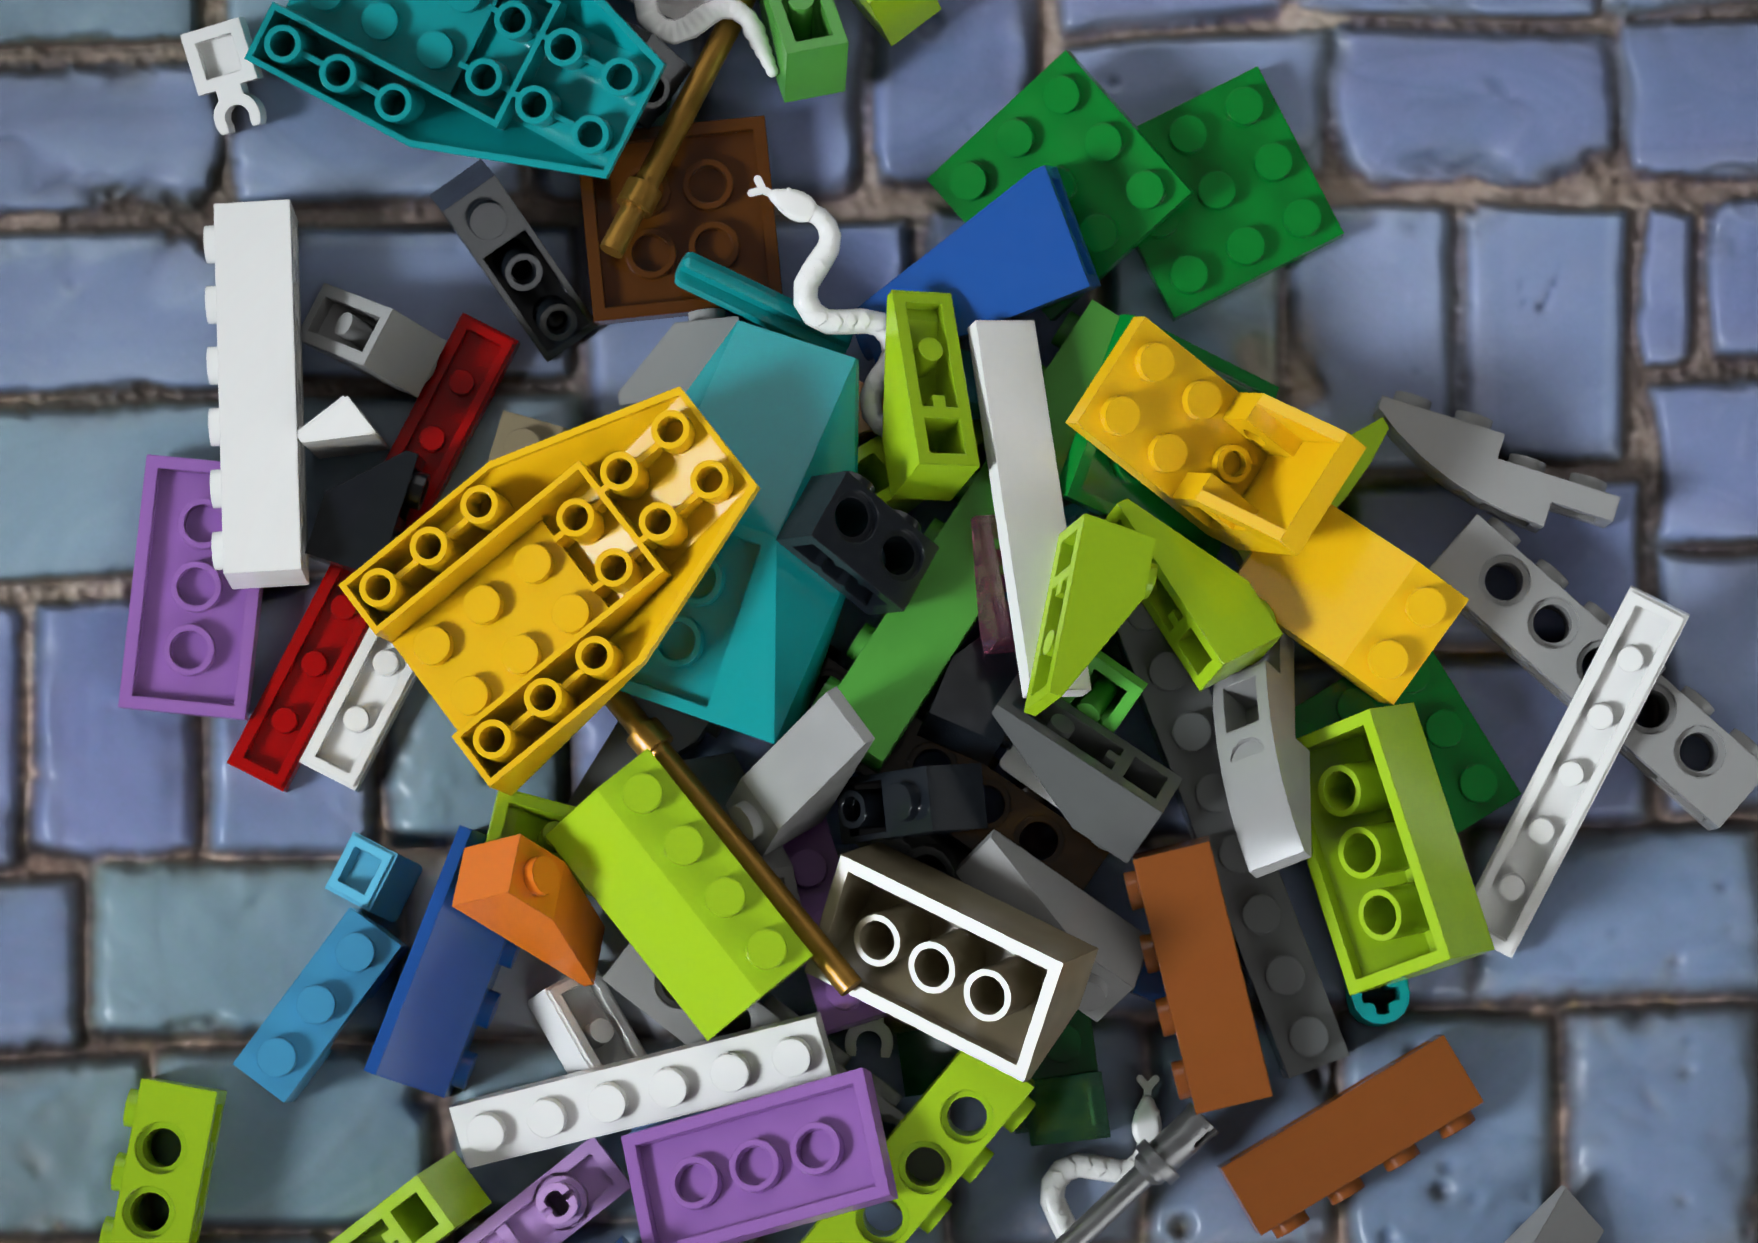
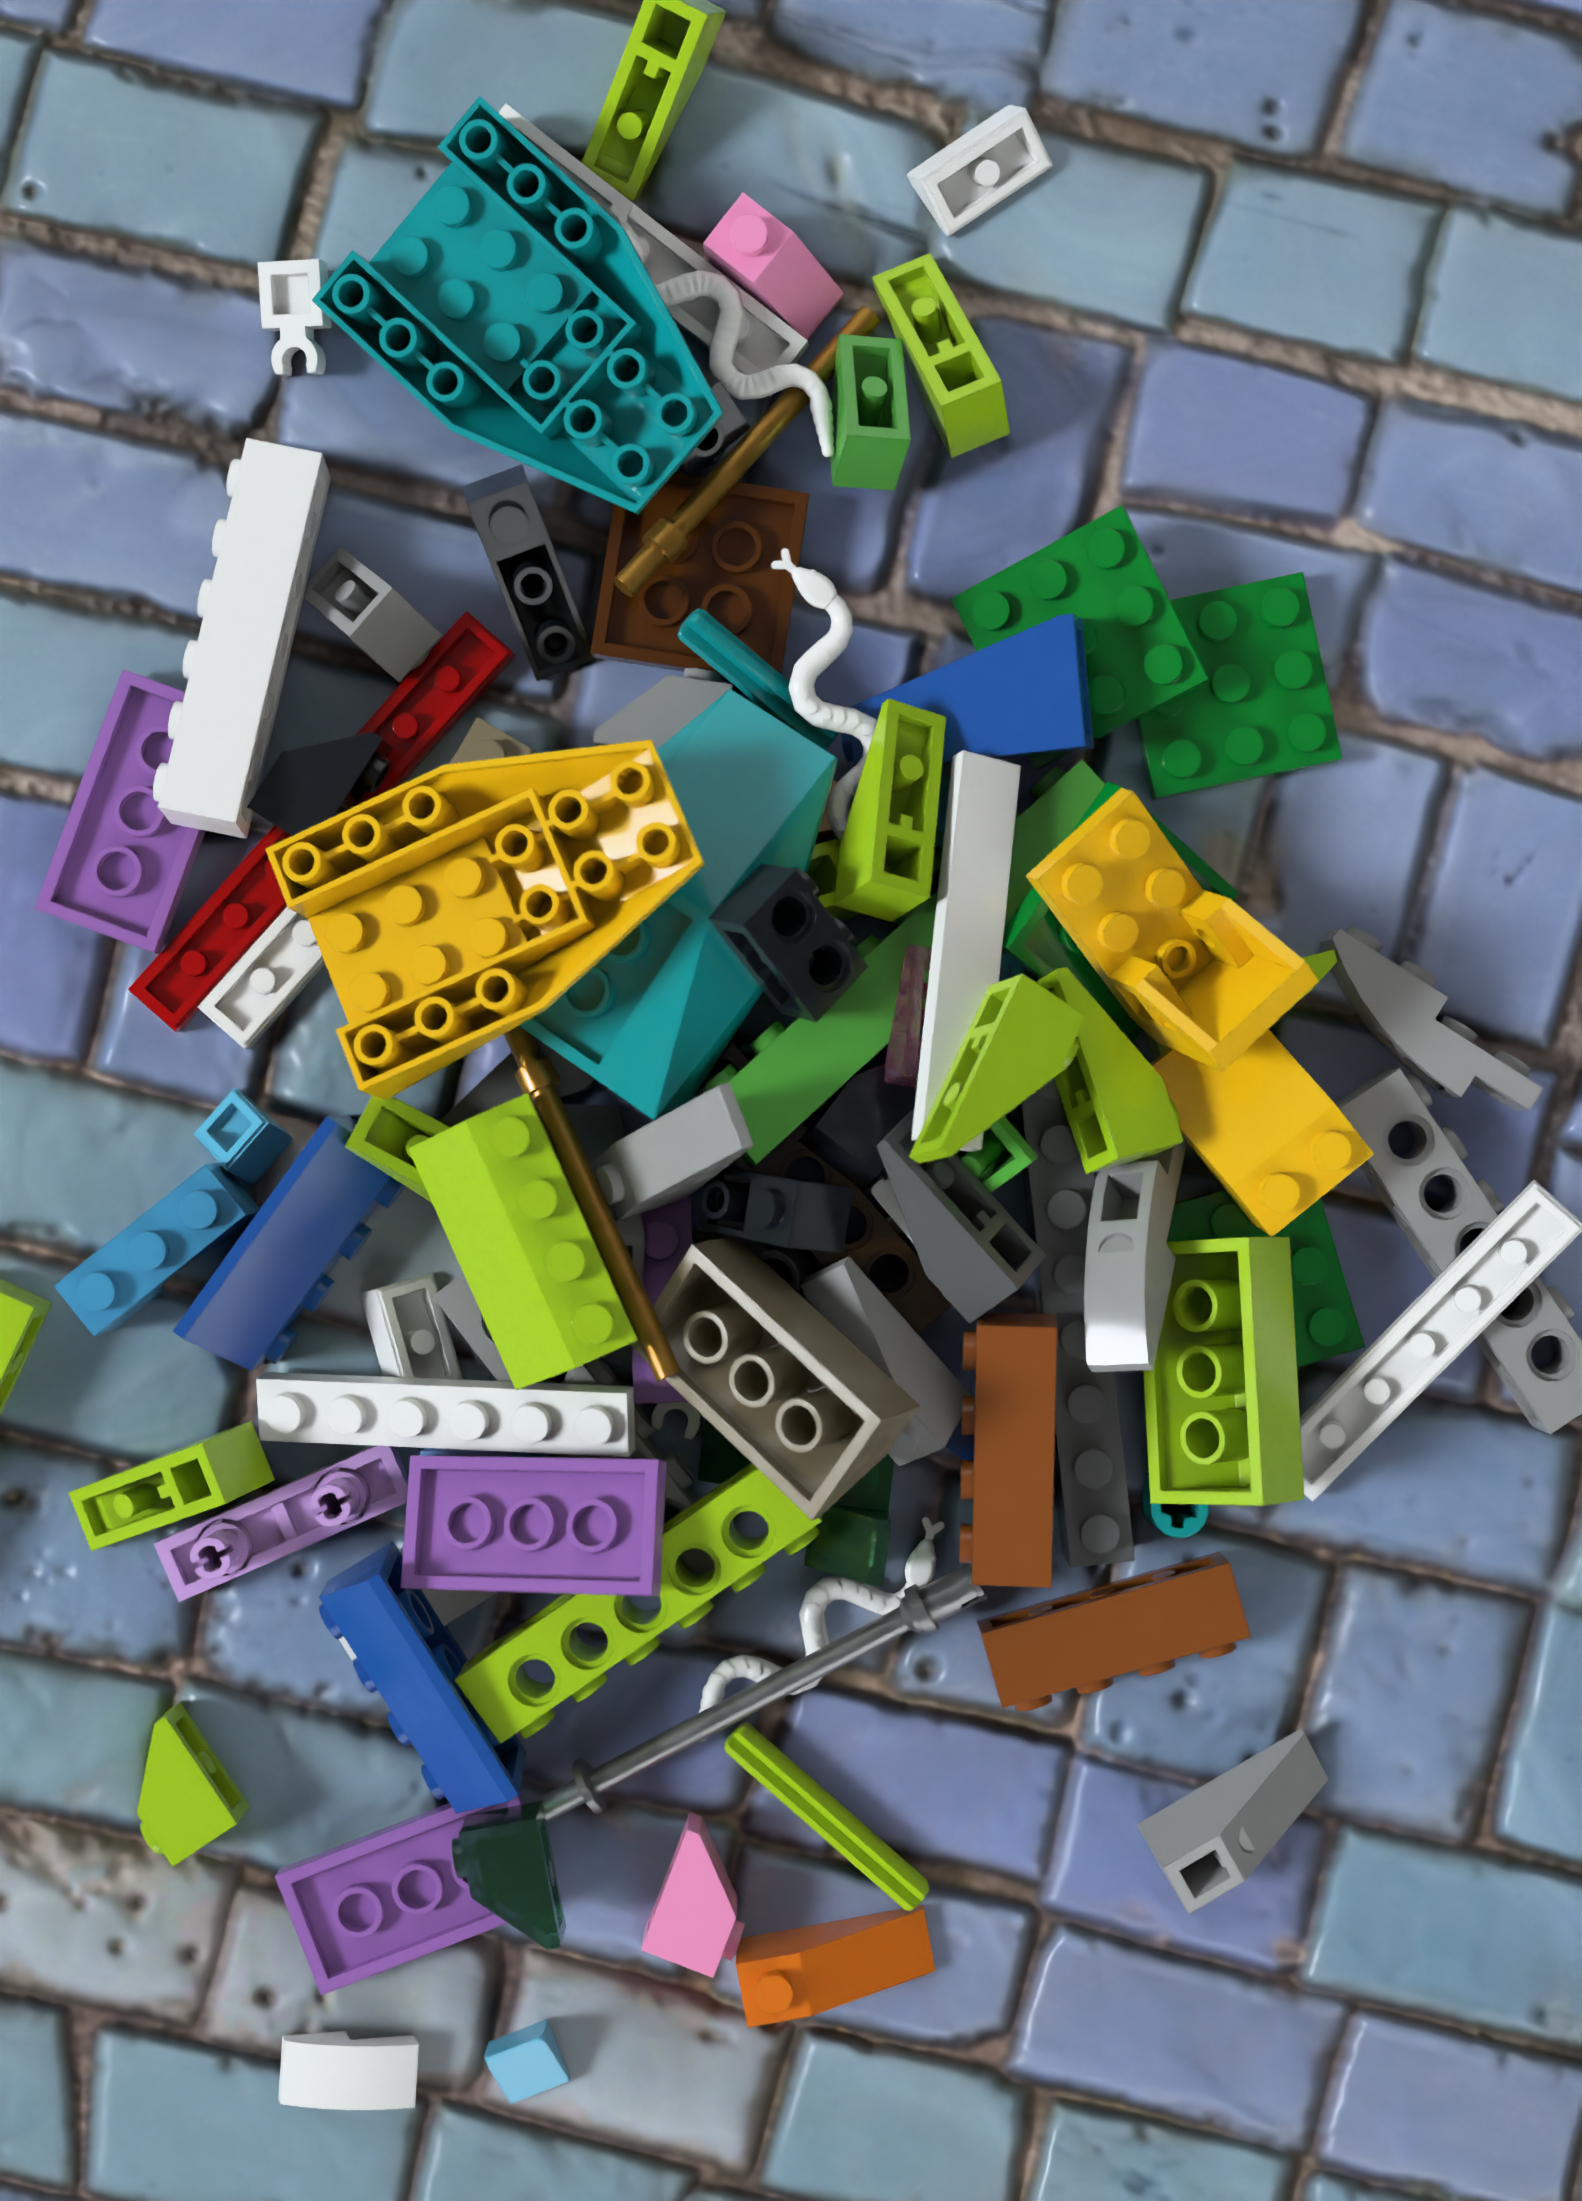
camera: 10 degrees right, 5 degrees up
white slope [296,396,390,459] -> none
orange slope [452,834,605,987] -> none

